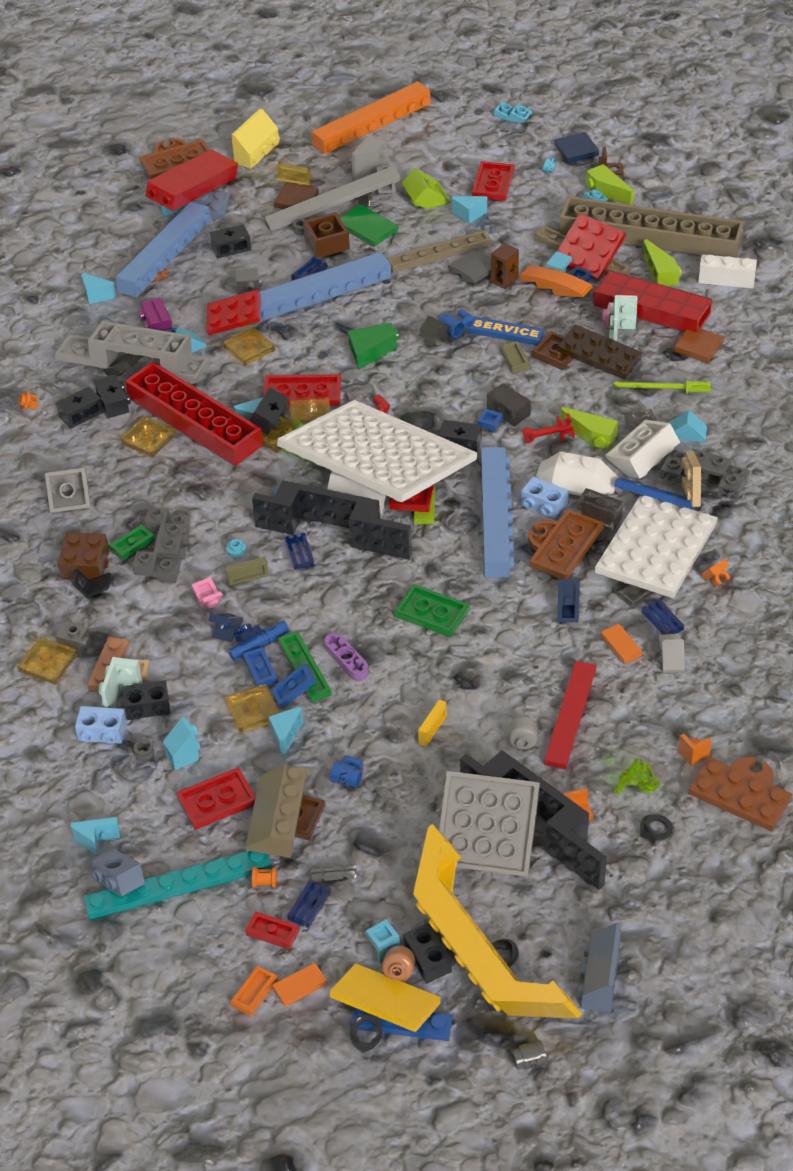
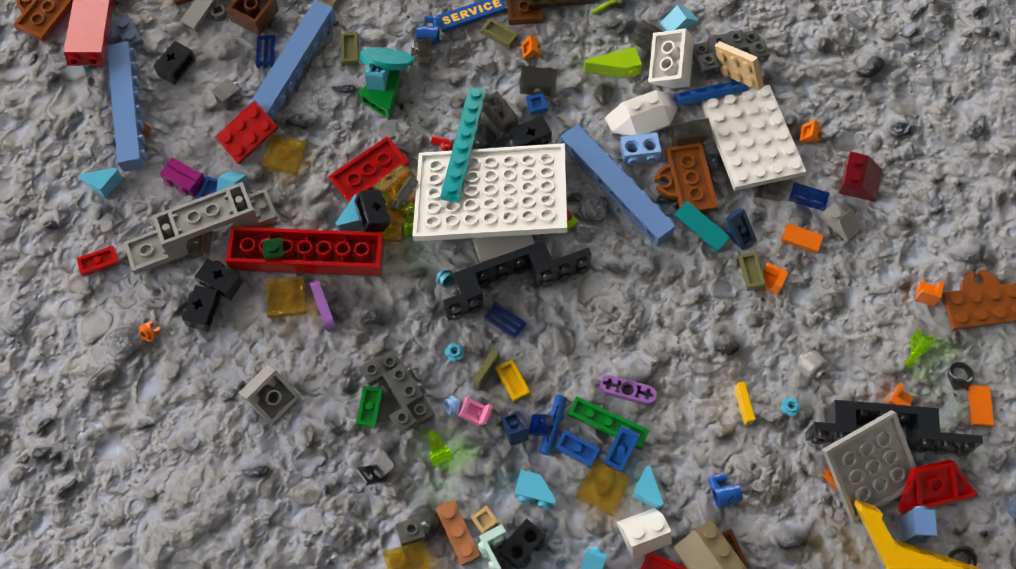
camera: 40 degrees left, 20 degrees up
reddish brown brick [58,532,110,580] -> none
green tile [394,584,470,638] -> none
red bar [522,413,575,443] -> none
red tile [544,661,597,770] -> none
none -> red plate [76,246,120,277]
none -> dark green plate [262,238,285,261]
none -> medium lavender beam [310,280,337,332]
none -> olive tile [341,32,359,66]
none -> teal tile [360,47,414,70]
none -> medium azure slope [365,64,390,91]
none -> dark grey axle [391,176,418,211]
none -> clear neon green piece [427,429,453,468]
none -> teal plate [440,87,486,203]
none -> light blue plate [444,396,461,416]
none -> clear smoke brick [482,91,518,137]
none -> yellow tile [495,359,531,403]
none -> medium azure slope [515,470,556,510]
none -> orange tile [521,35,542,60]
none -> white slope [616,508,672,559]
none -> teal tile [674,200,730,252]
none -> olive tile [738,252,766,291]
none -> orange panel [763,263,789,295]
none -> medium azure plate [781,397,801,417]
none -> dark red slope [839,151,882,202]
none -> red wing [898,459,978,514]
none -> medium blue brick [901,506,937,543]
none -> orange tile [967,385,994,427]

